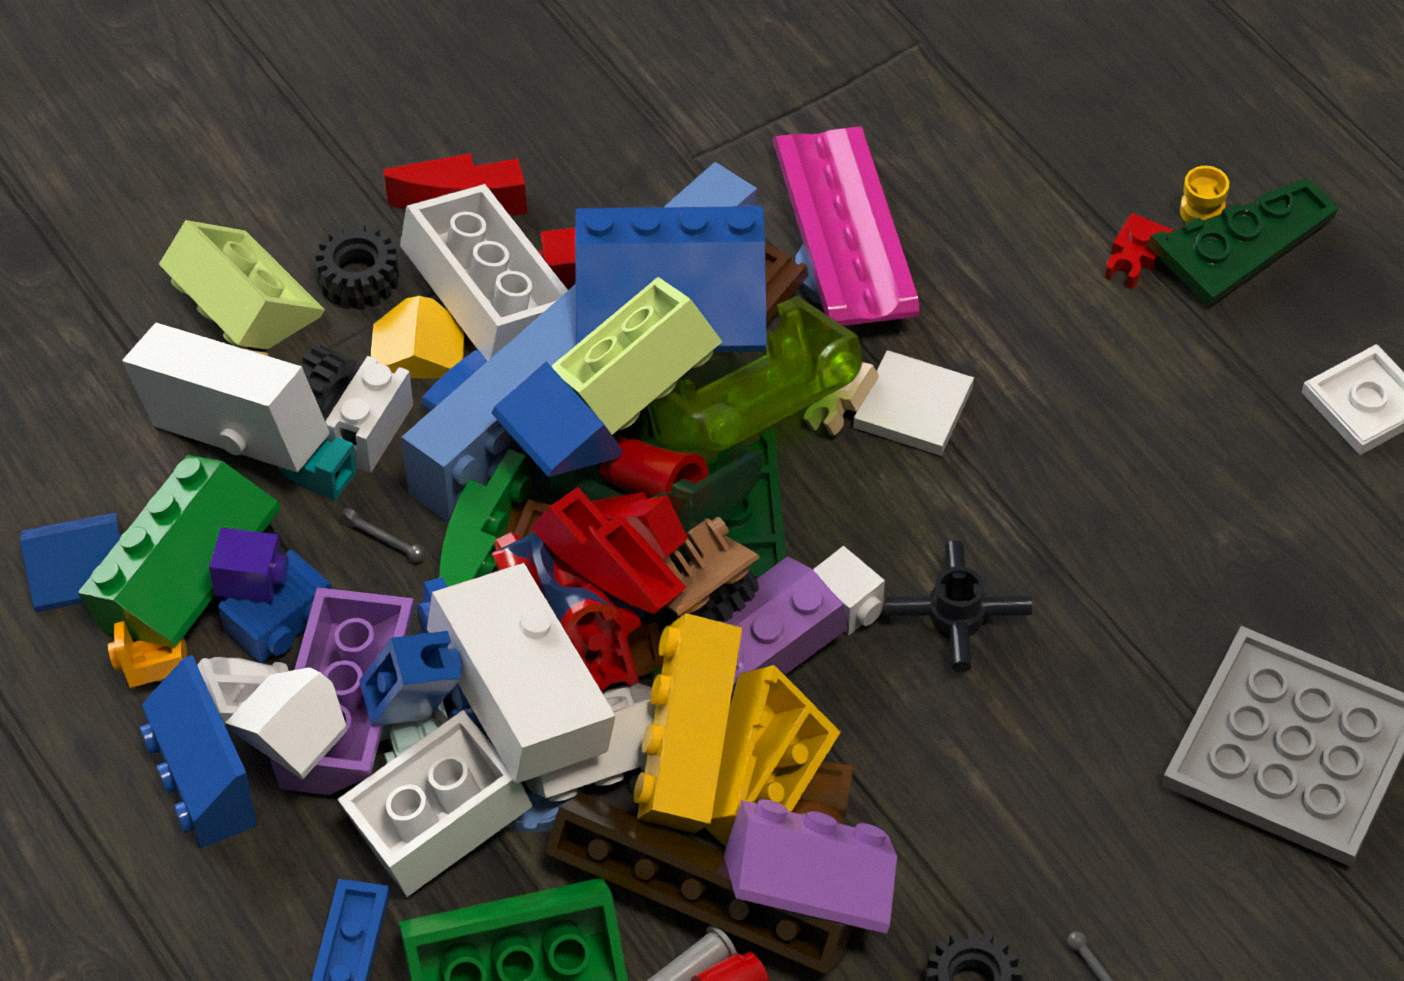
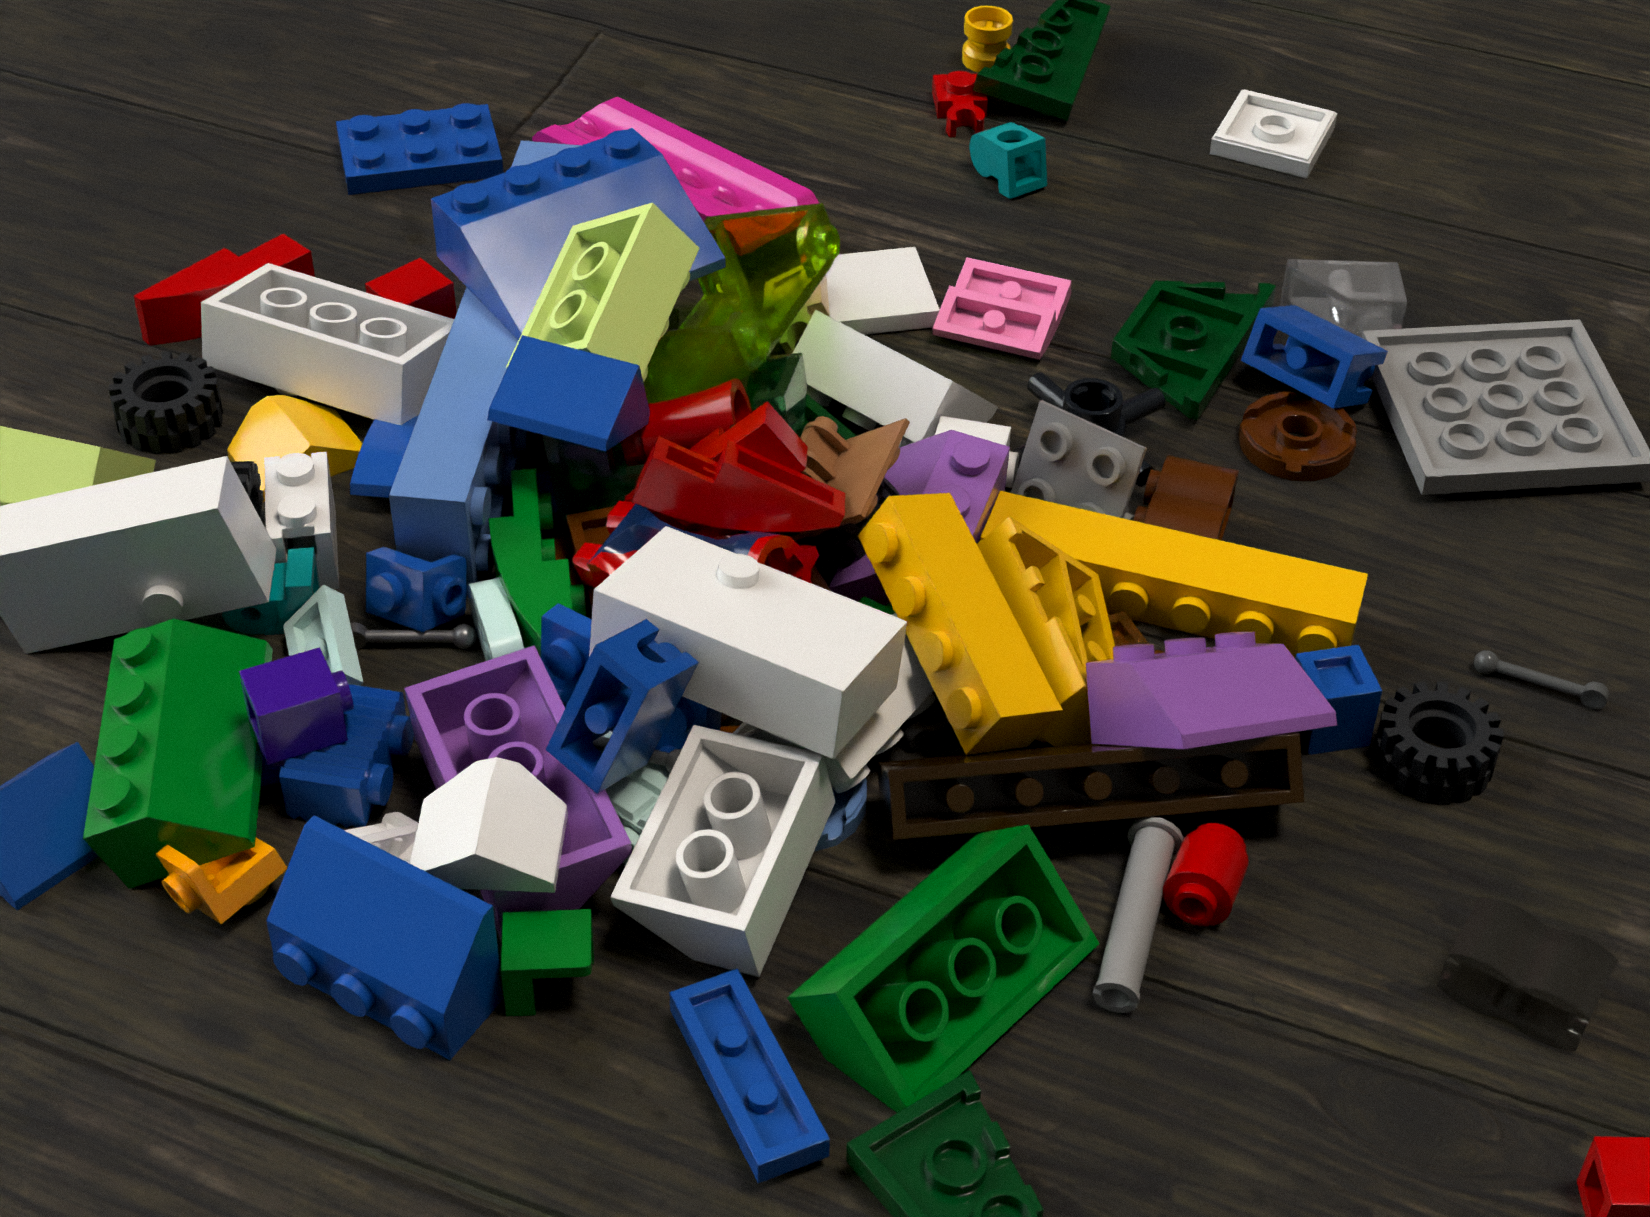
camera: 35 degrees left, 10 degrees down
none -> light aqua plate [283,584,364,686]
none -> blue plate [336,103,504,195]
none -> blue bracket [366,547,467,632]
none -> light aqua beam [467,578,524,661]
none -> green panel [501,909,594,1016]
none -> white slope [783,309,998,447]
none -> bright pink slope [932,257,1071,360]
none -> teal leg [969,122,1047,199]
none -> yellow brick [980,491,1368,658]
none -> light grey hinge [1011,400,1147,521]
none -> dark green wing [1111,280,1277,421]
none -> reddish brown brick [1133,455,1239,541]
none -> reddish brown tile [1238,391,1357,481]
none -> blue brick [1241,305,1388,409]
none -> clear slope [1280,259,1407,337]
none -> blue panel [1295,645,1382,755]

